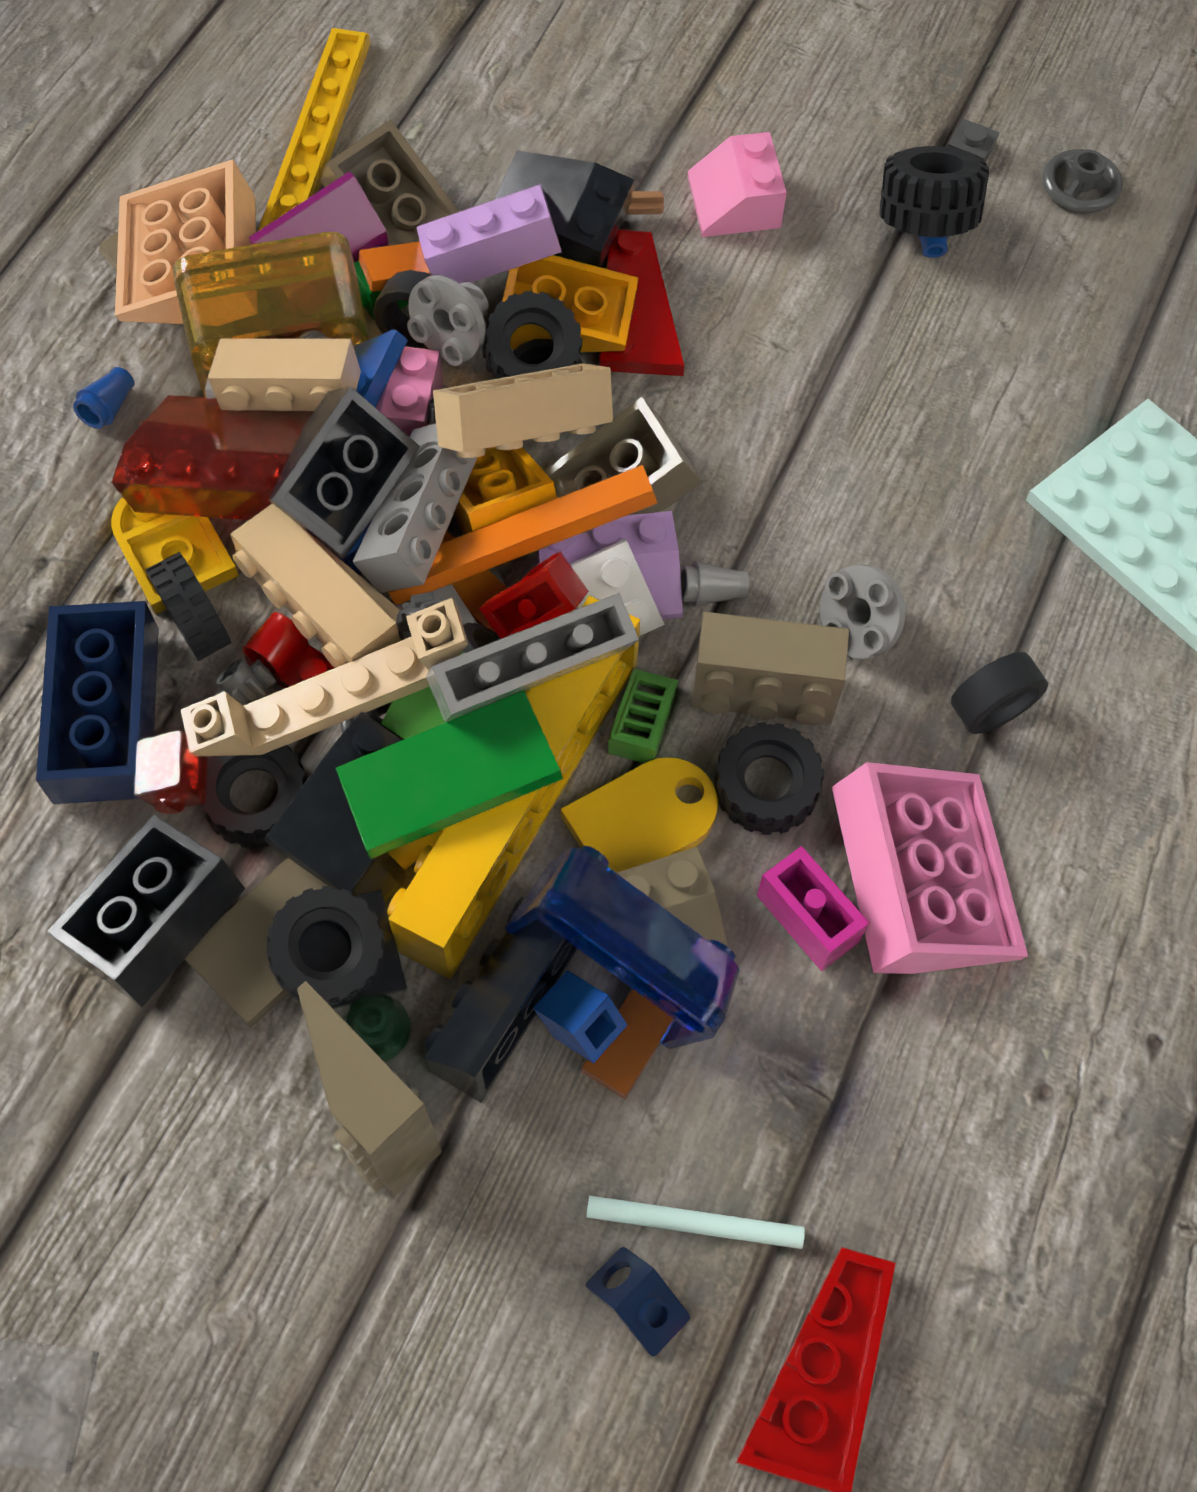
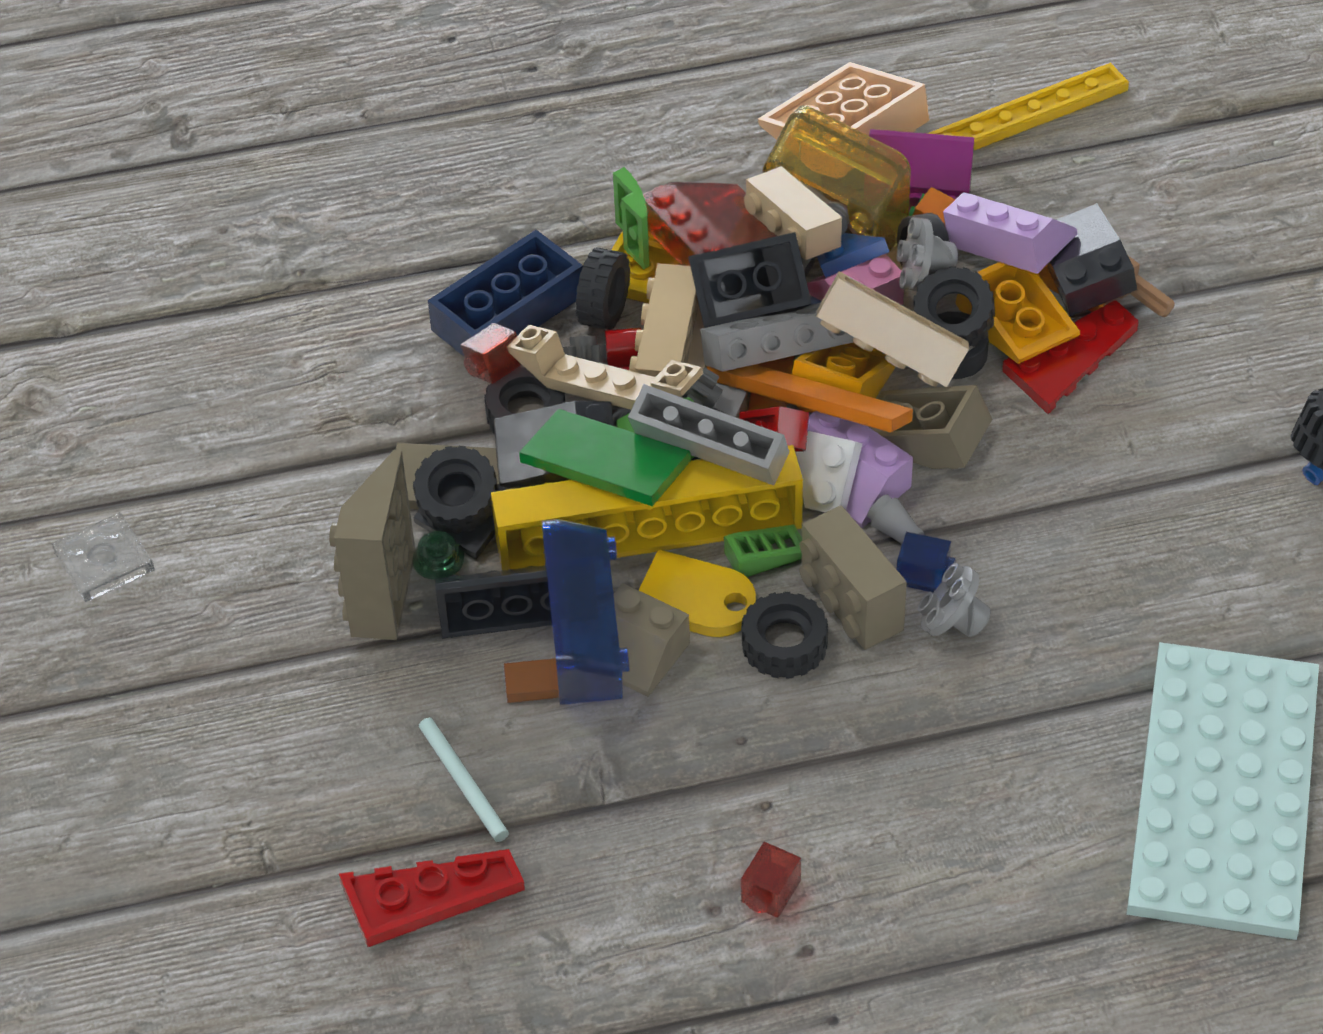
camera: 55 degrees right, 15 degrees down
black brick [47,815,246,1007] -> none
blue cone [73,367,135,429] -> none
dark tan slope [320,119,459,246] -> none
blue brick [533,970,627,1064] -> none
dark blue bracket [586,1247,690,1356] -> none
bright pink slope [687,132,787,237] -> none
dark pink brick [757,846,869,972] -> none
bright pink slope [832,762,1028,974] -> none
black tyre [951,652,1049,734] -> none
none -> bright green slope [613,167,650,269]
none -> clear red brick [741,842,801,918]
none -> clear blue brick [896,532,956,593]

